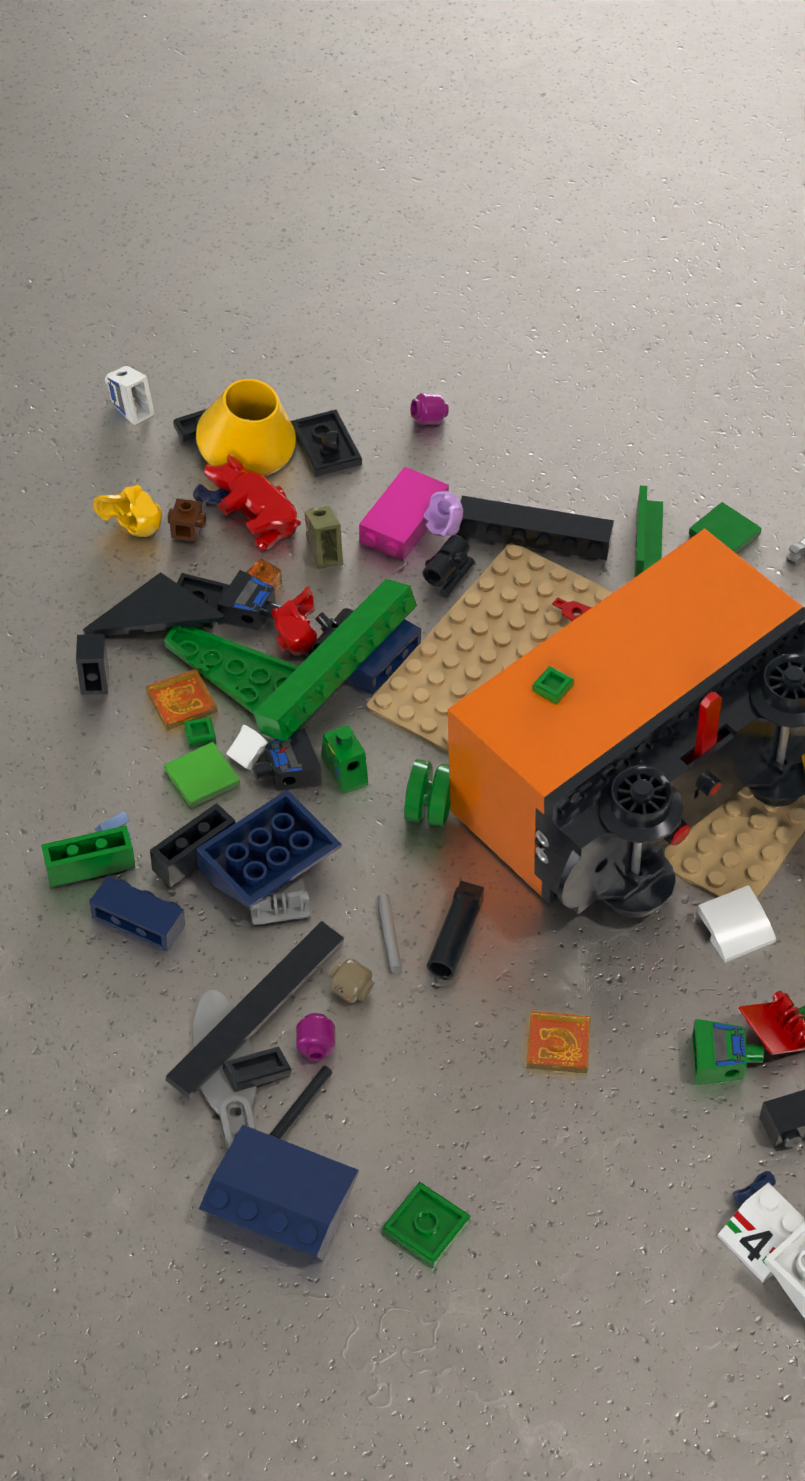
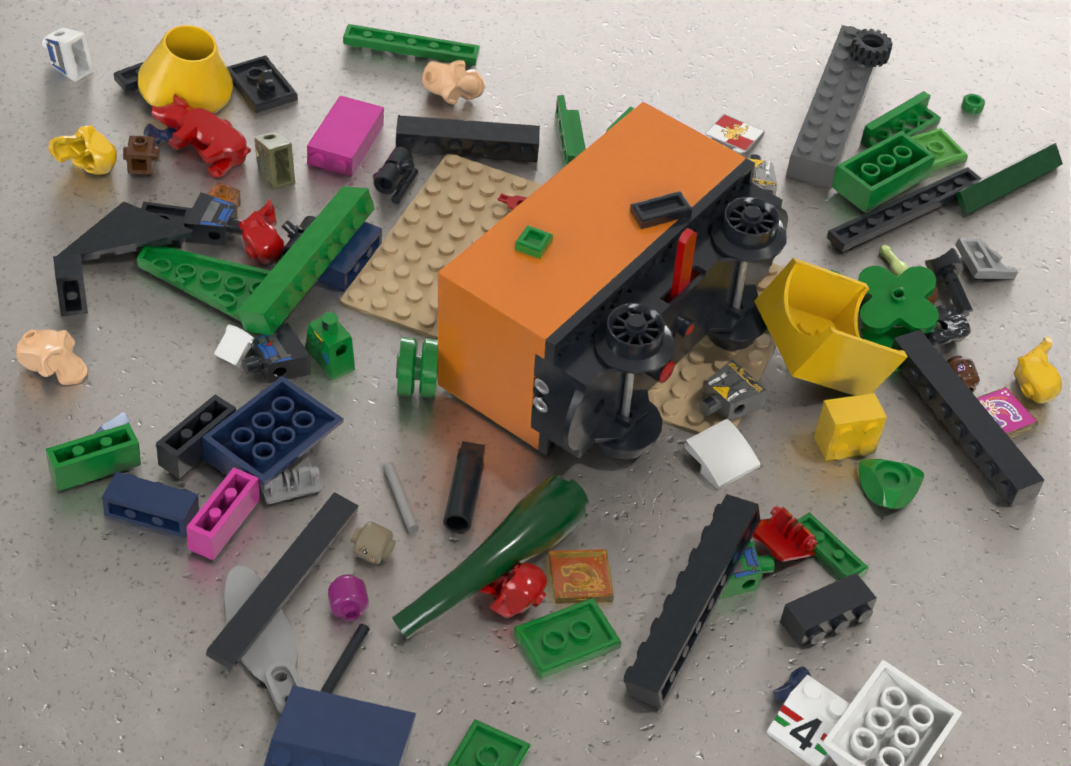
camera: 15 degrees left, 5 degrees down
clear yellow tile [146,669,218,731] -> none
bright green tile [164,742,240,809] -> none
green tile [184,717,217,749] -> none
black tile [222,1046,292,1092] -> none
magenta head [410,393,449,426] -> none
lavender hair [423,491,463,537] -> none
none -> light nougat head [15,329,88,385]
none -> dark pink brick [186,467,260,561]
none -> green plate [343,24,480,66]
none -> dark green brick [392,474,589,639]
none -> light nougat head [422,60,485,105]
none -> red head [479,562,548,619]
none -> green tile [514,598,622,679]
none -> black brick [623,494,761,709]
none -> black tile [630,191,693,229]
none -> dark grey torso [699,359,767,421]

